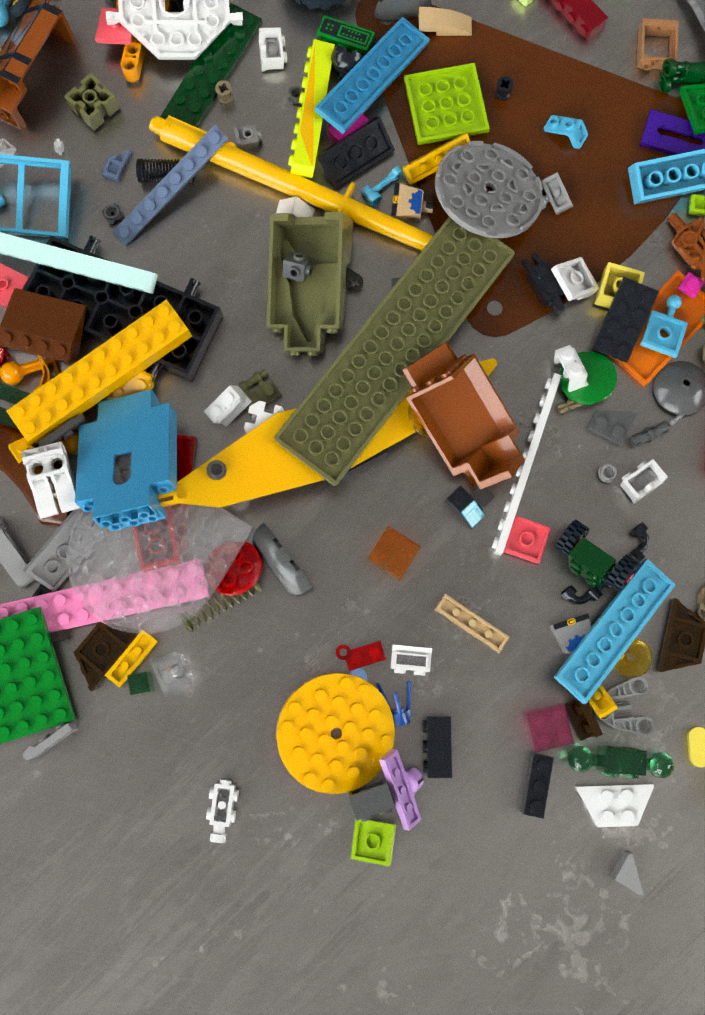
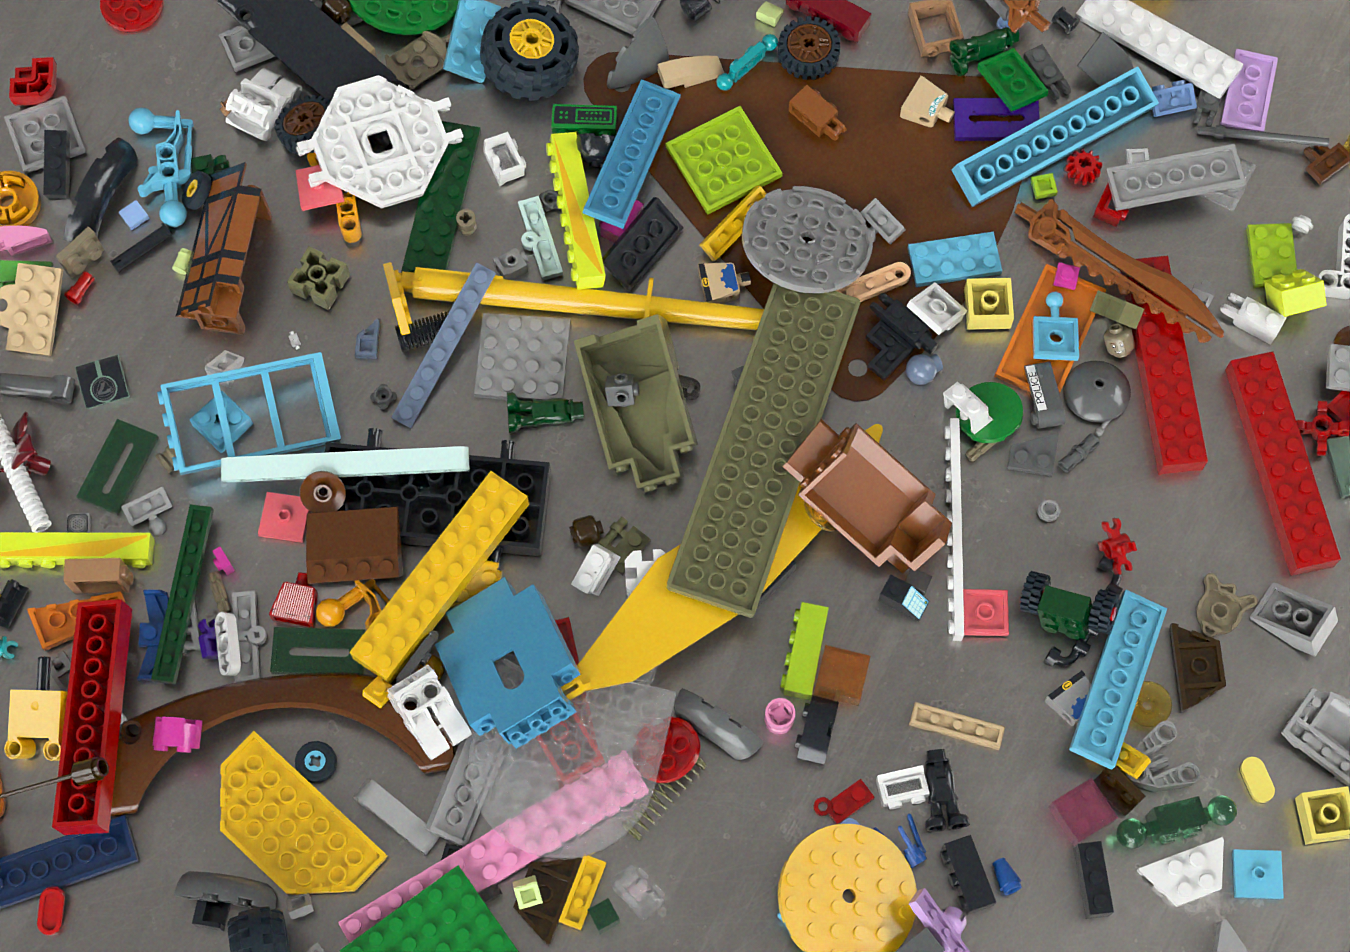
camera: 20 degrees left, 10 degrees down
dark grey plate [207,460,227,480] -> none
white slope [276,196,315,217] -> none
medium azure brick [361,165,403,208] -> none
black bush [495,76,513,101] -> none
medium azure bracket [543,115,589,149] -> none
black plate [592,277,659,363] -> none
white window [620,459,668,504] -> none
none -> reddish brown dish [300,471,346,513]
none -> yellow plate [383,262,412,335]
none -> light grey plate [474,313,571,401]
none -> dark green piece [507,392,584,433]
none -> yellowish green slope [512,875,543,909]
none -> light aqua hinge [518,196,563,281]
none -> dark brown head [569,515,604,548]
none -> teal plate [716,34,778,90]
none -> bright pink wheel [764,698,795,735]
none -> wheel [778,16,840,80]
none -> lime brick [780,602,829,701]
none -> dark orange brick [789,85,847,141]
none -> black brick [795,695,839,764]
none -> light nougat plate [836,262,911,302]
none -> black plate [865,320,914,381]
none -> tan torso [900,76,955,127]
none -> sand blue piece [906,354,943,385]
none -> medium azure plate [908,232,1002,287]
none -> black piece [925,749,970,832]
none -> blue cone [992,858,1022,895]
none -> dark grey door [1024,362,1065,429]
none -> red pin [1097,518,1137,575]
none -> medium azure plate [1232,849,1284,899]

